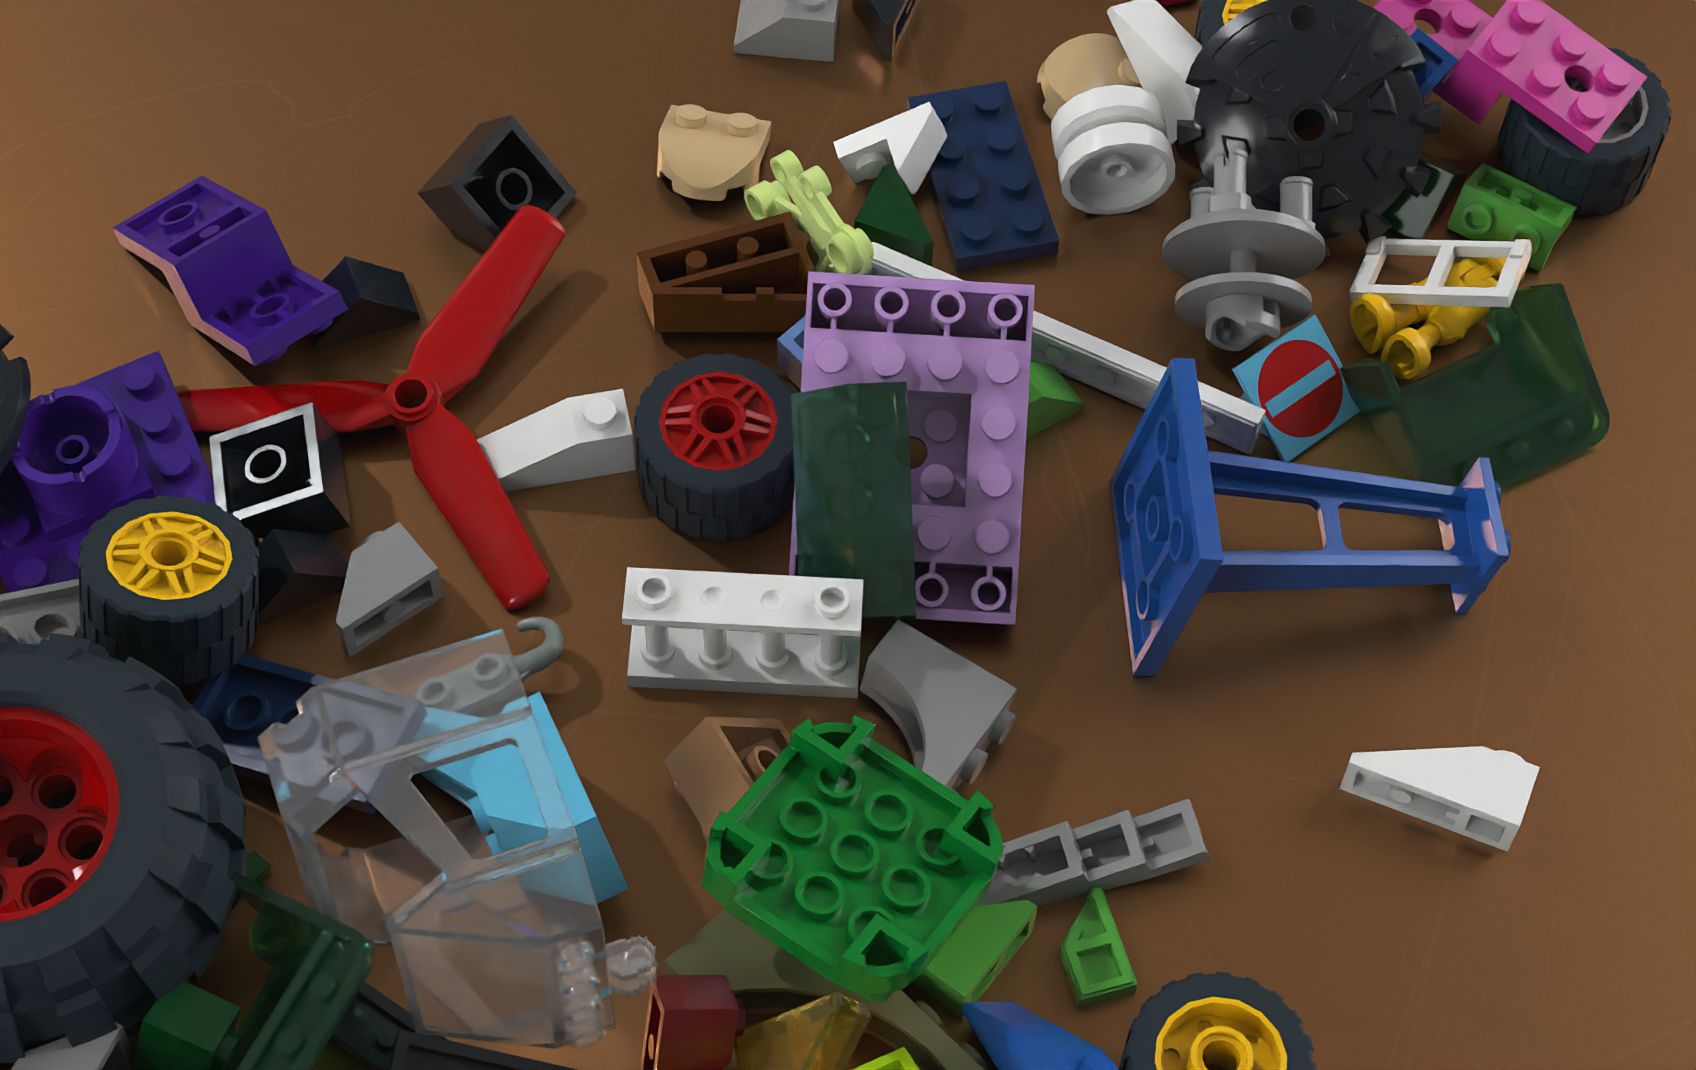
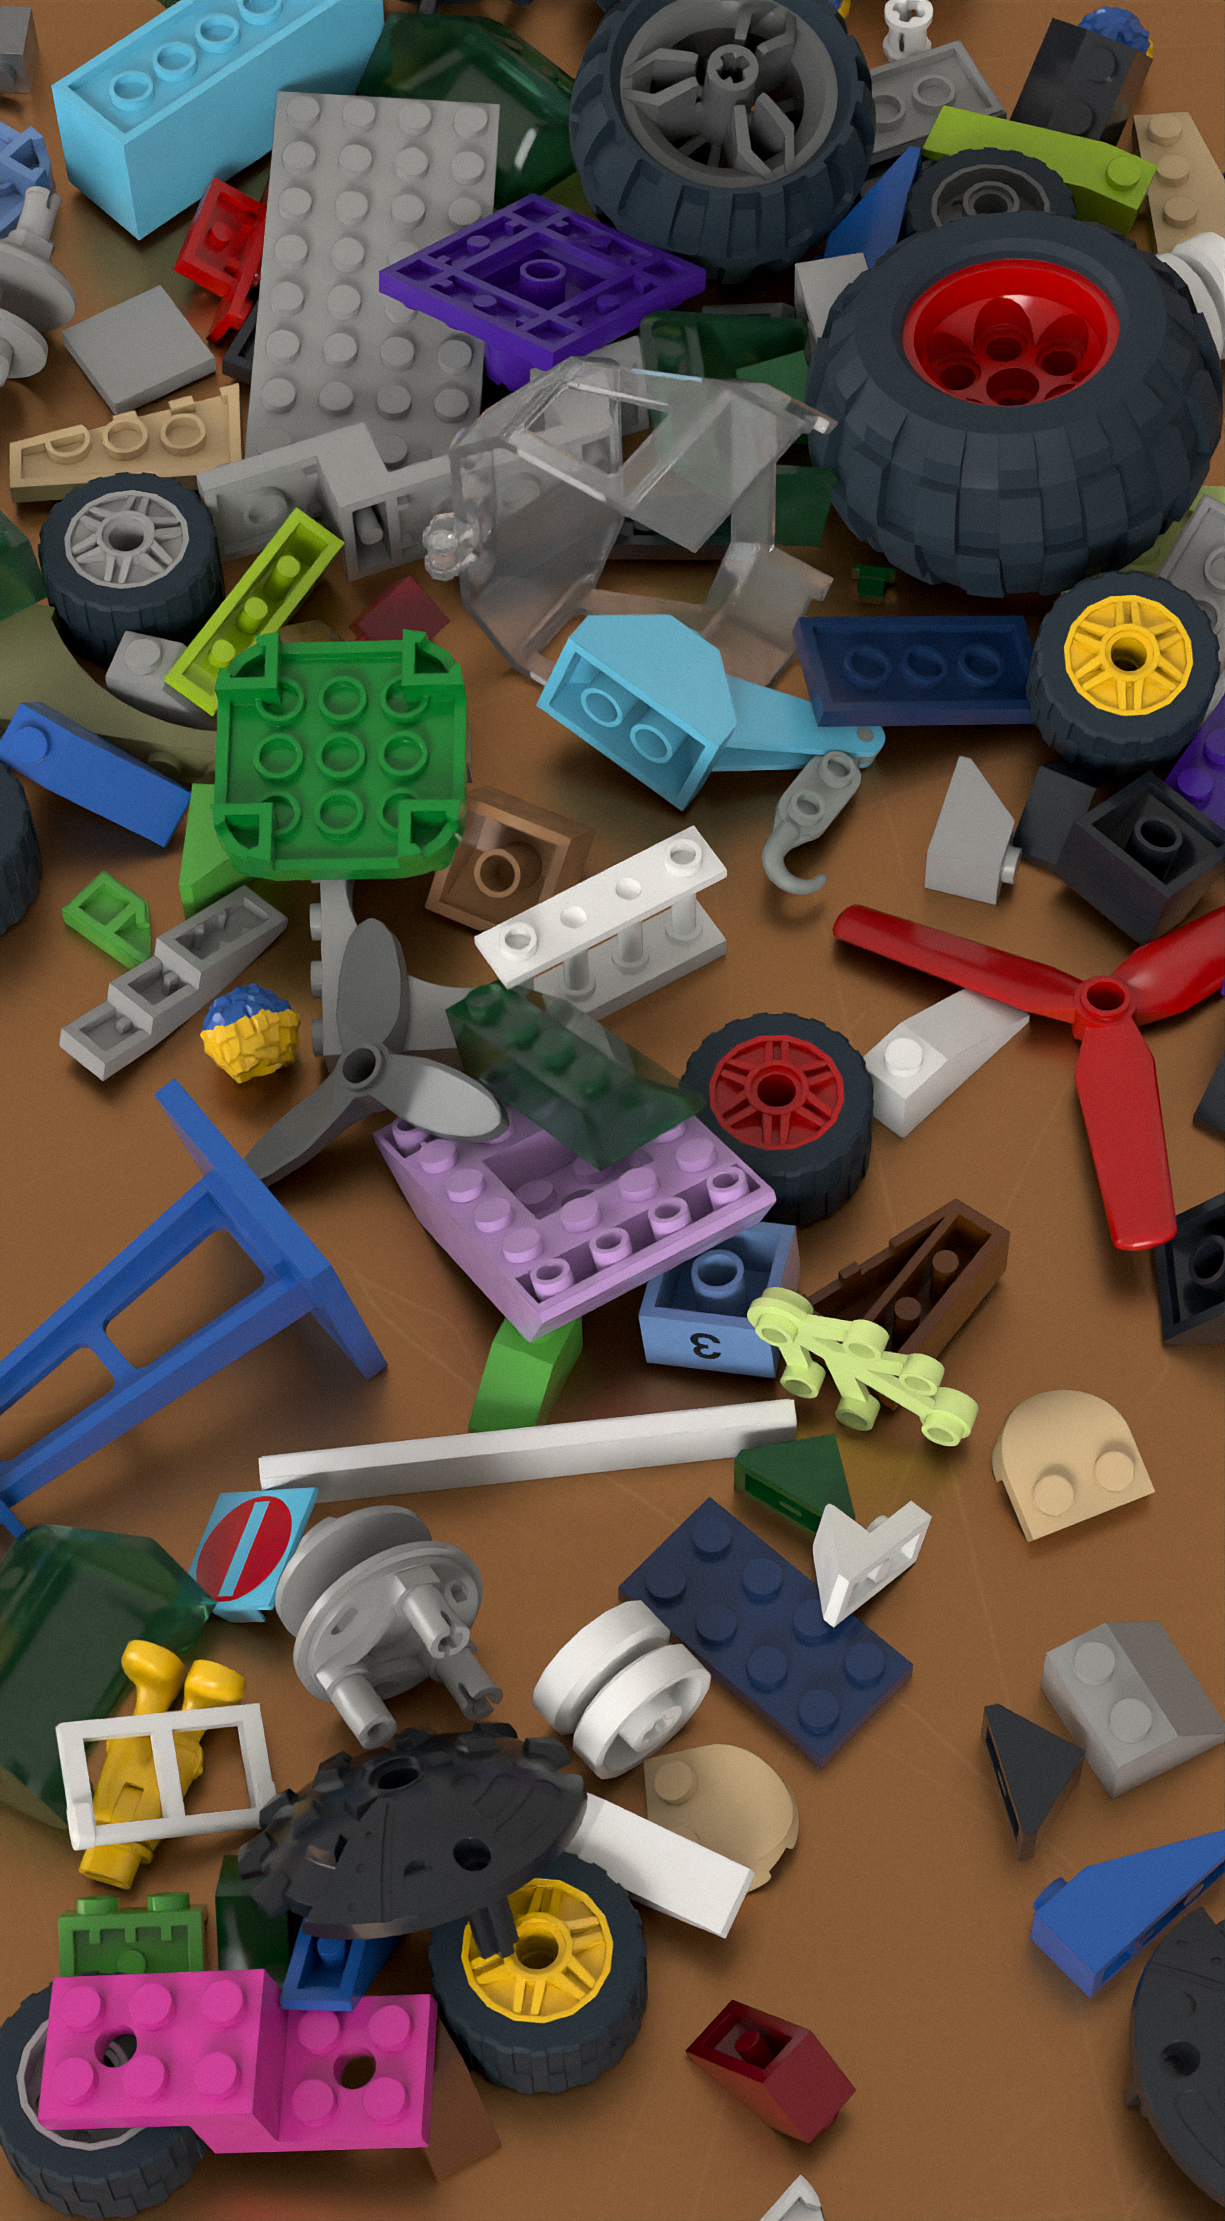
camera: 150 degrees right, 0 degrees up
none -> yellow piece [200,983,301,1084]
none -> dark grey piece [244,918,510,1187]

